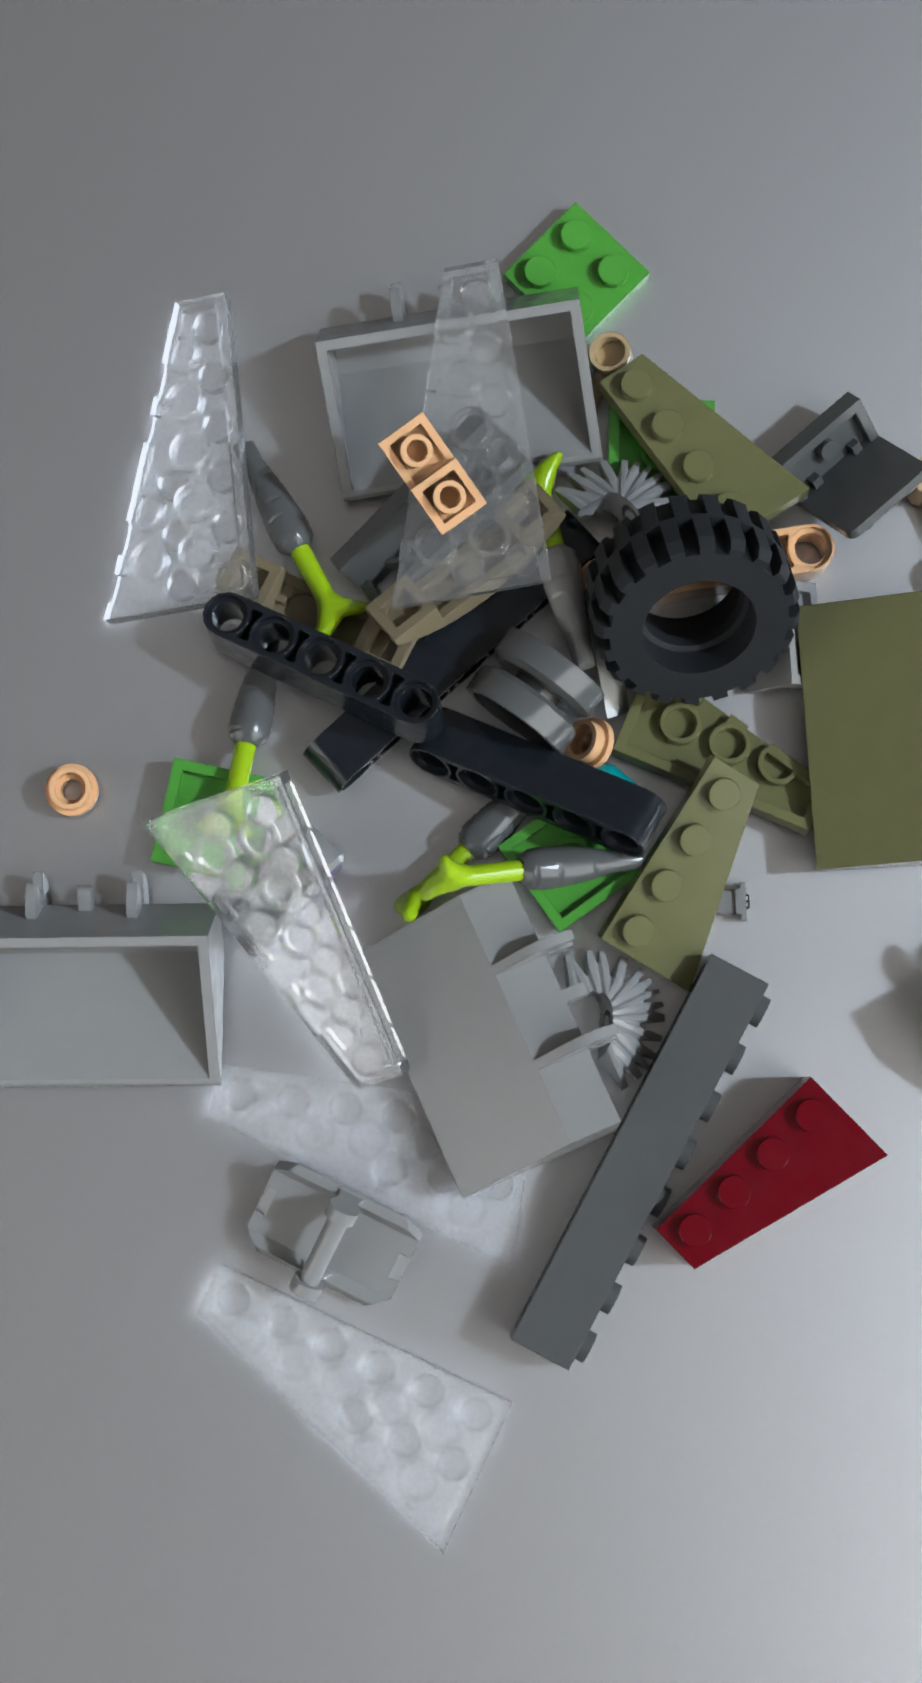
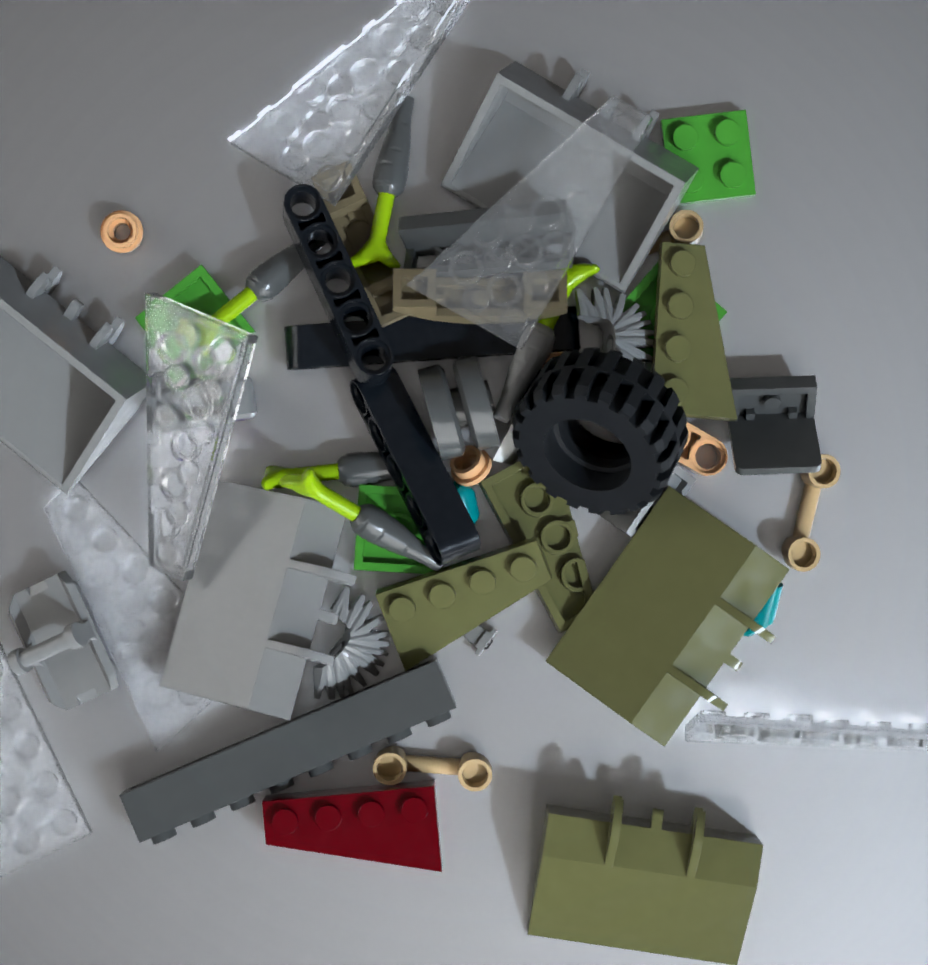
camera: 40 degrees right, 5 degrees up
light nougat slope [377,412,487,535] -> none
none -> tan bar [373,746,492,791]

